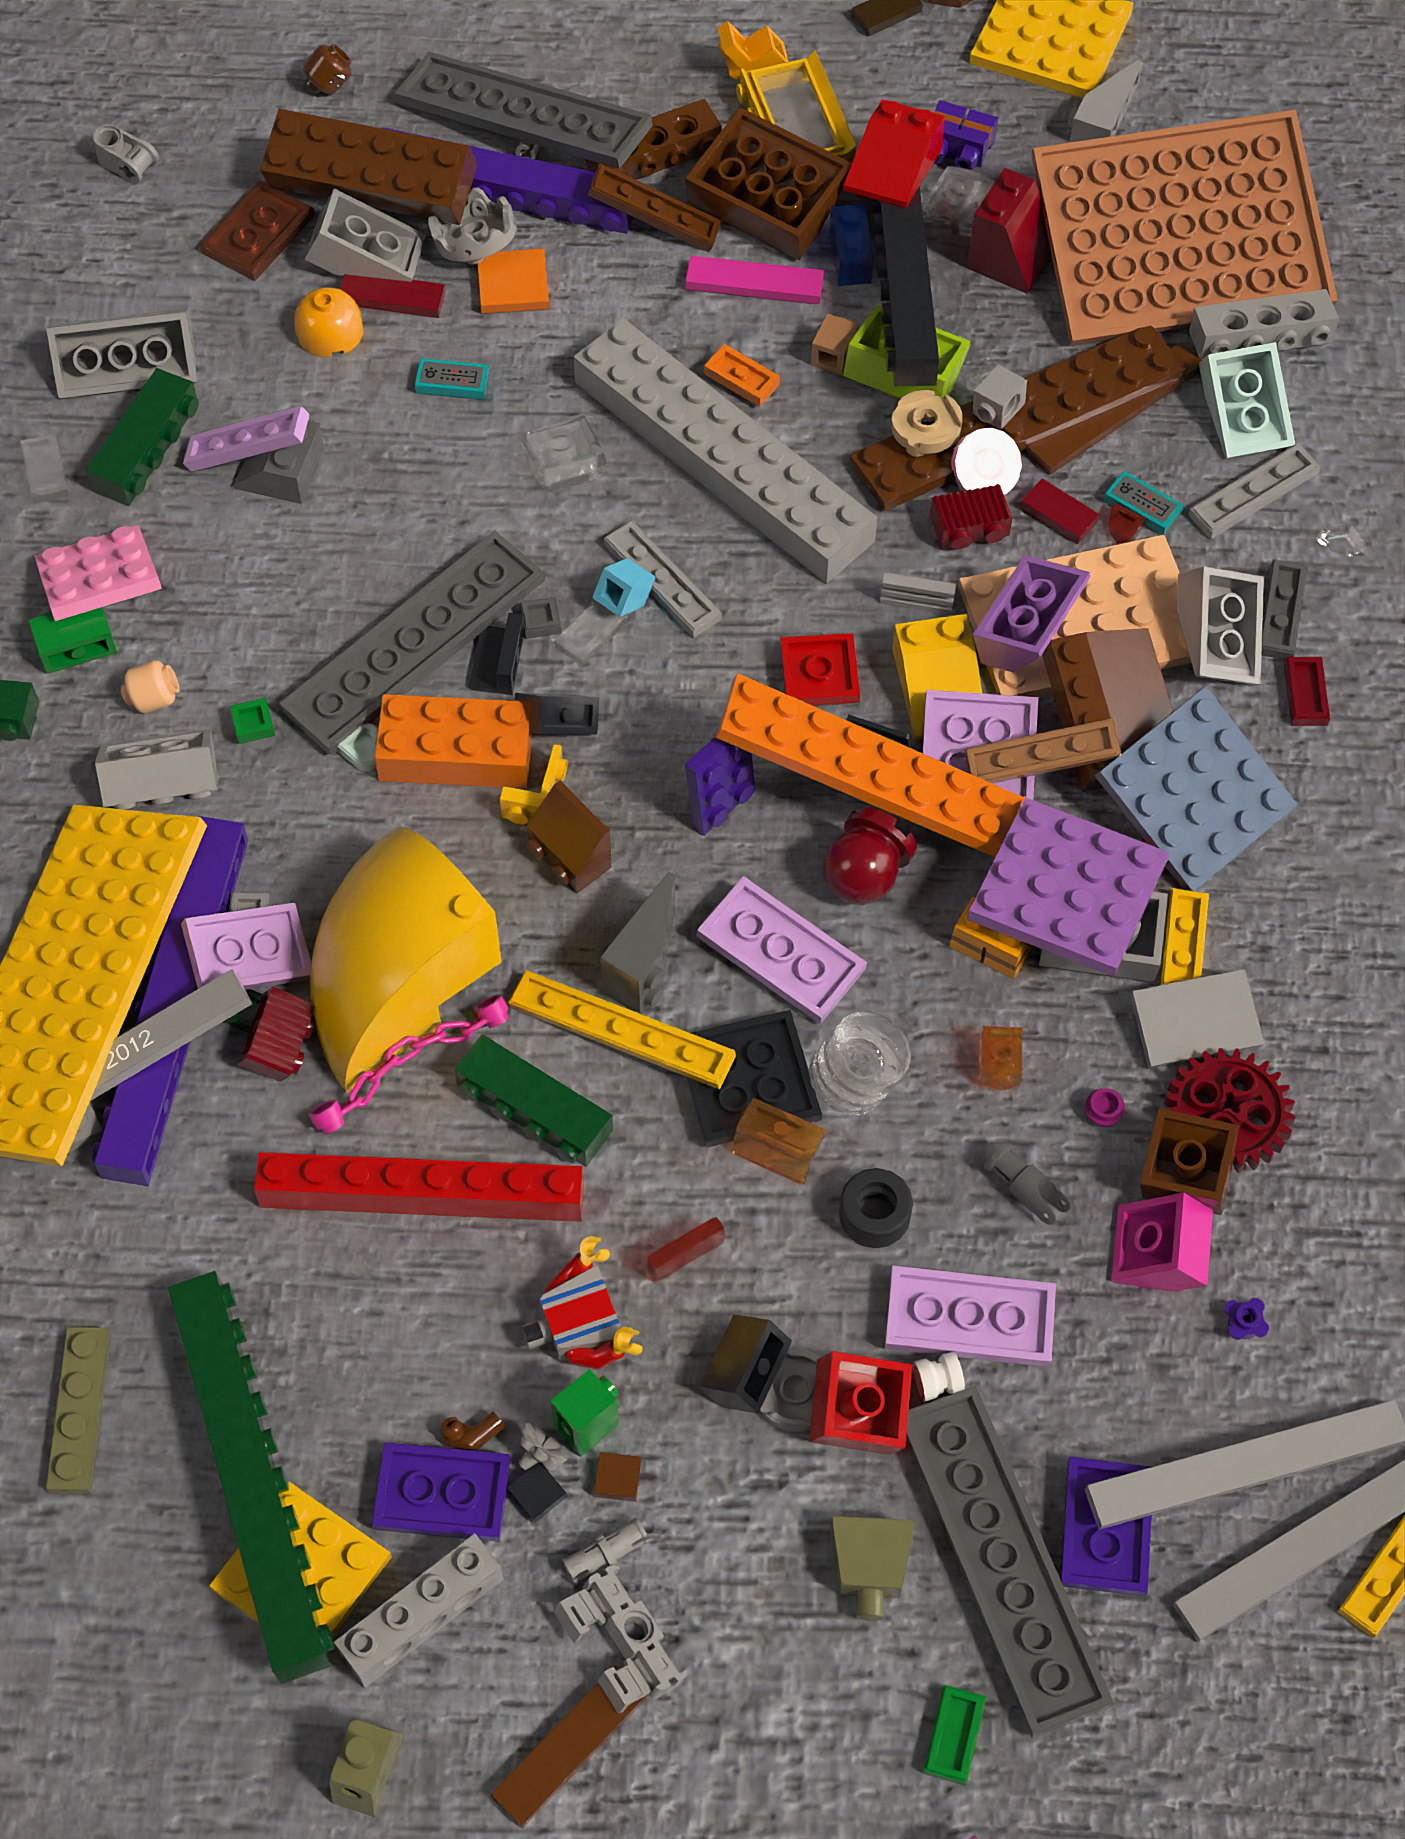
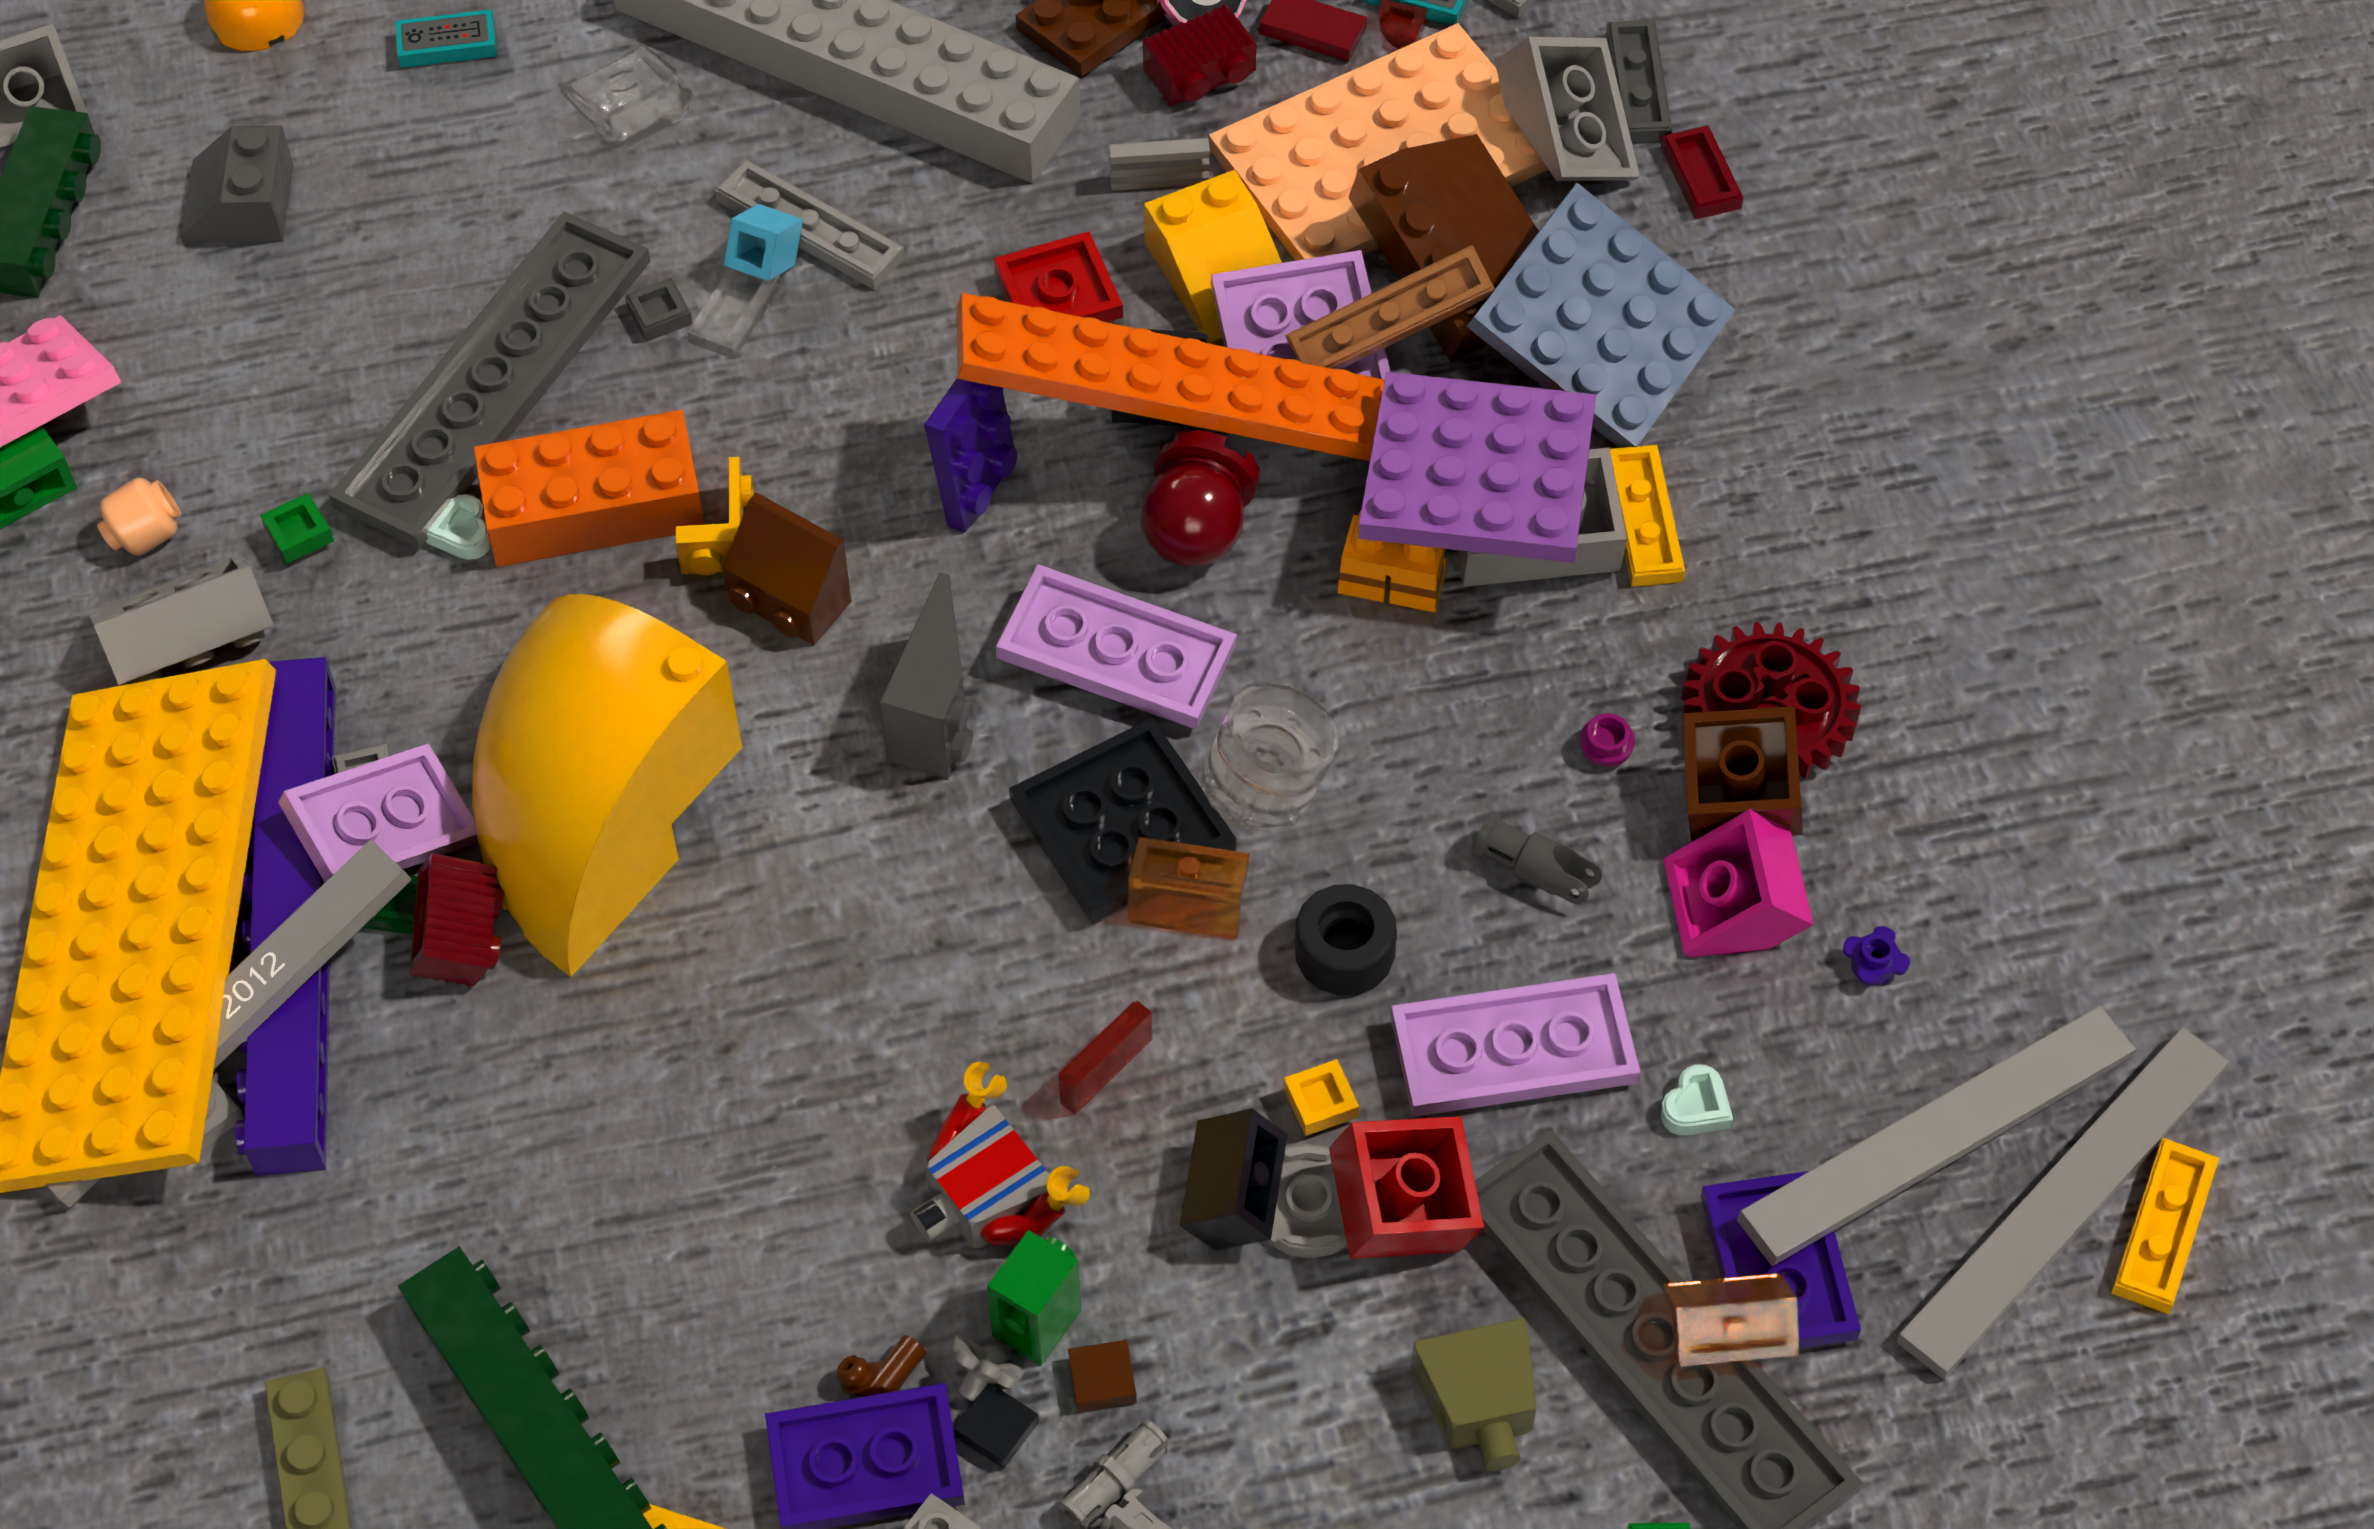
camera: 15 degrees left, 5 degrees down
lavender plate [183,406,310,472] -> none
red brick [254,1152,584,1222] -> none
dark pink piece [308,994,509,1134] -> none
dark green brick [454,1034,613,1167] -> none
black panel [470,613,525,695] -> none
yellow tile [508,970,736,1090] -> none
black panel [515,693,600,735] -> none
white wheel [913,1352,965,1402] -> none
medium lavender slope [973,555,1091,672] -> none
clear orange brick [979,1026,1023,1090] -> none
light grey tile [1130,969,1264,1069] -> none
none -> yellow plate [1283,1059,1359,1136]
none -> light aqua tile [1660,1064,1733,1136]
none -> clear orange panel [1664,1274,1799,1366]

